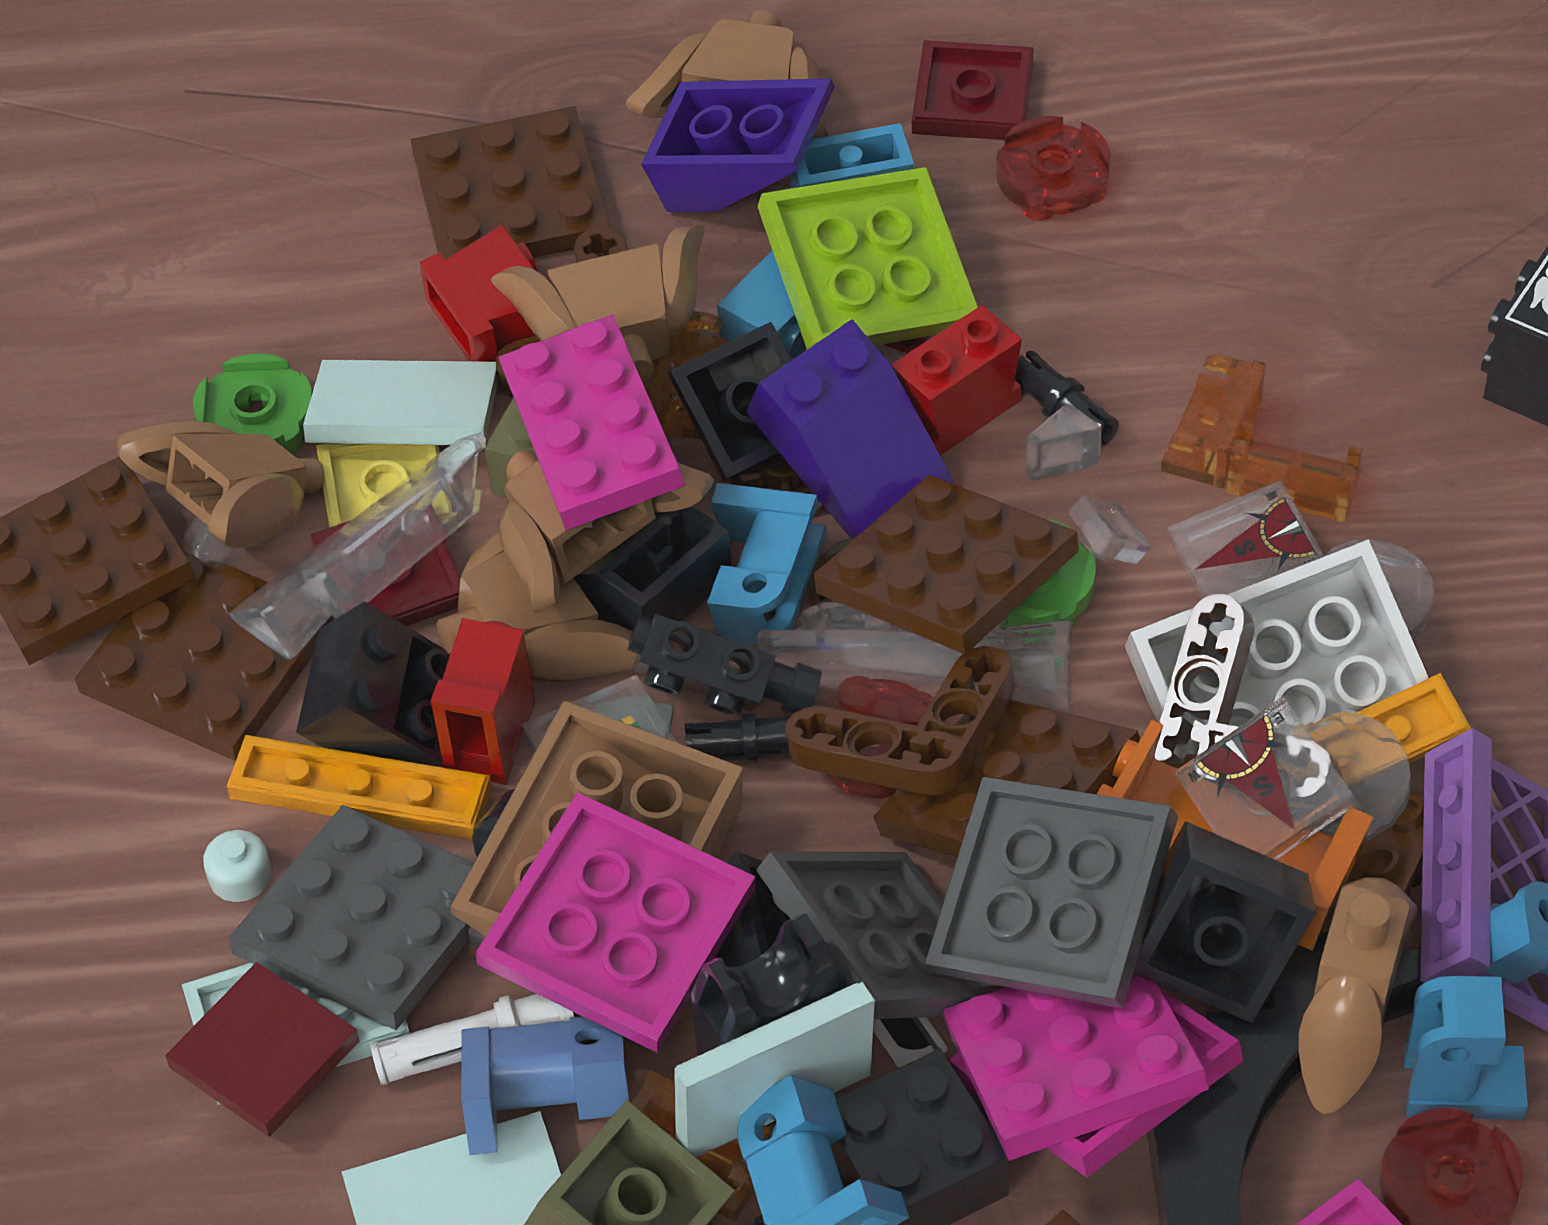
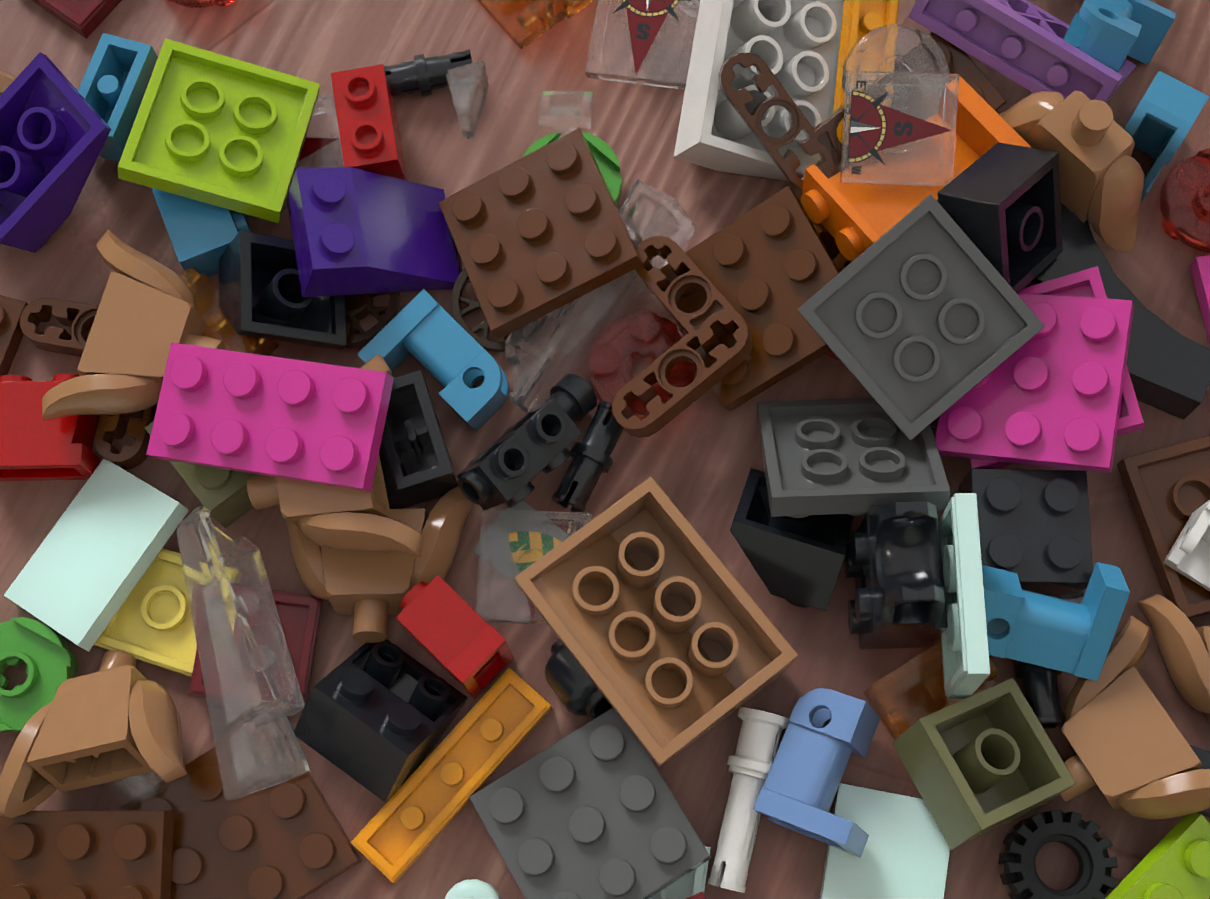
camera: 60 degrees left, 20 degrees up
dark pink plate [476,792,755,1053] -> none

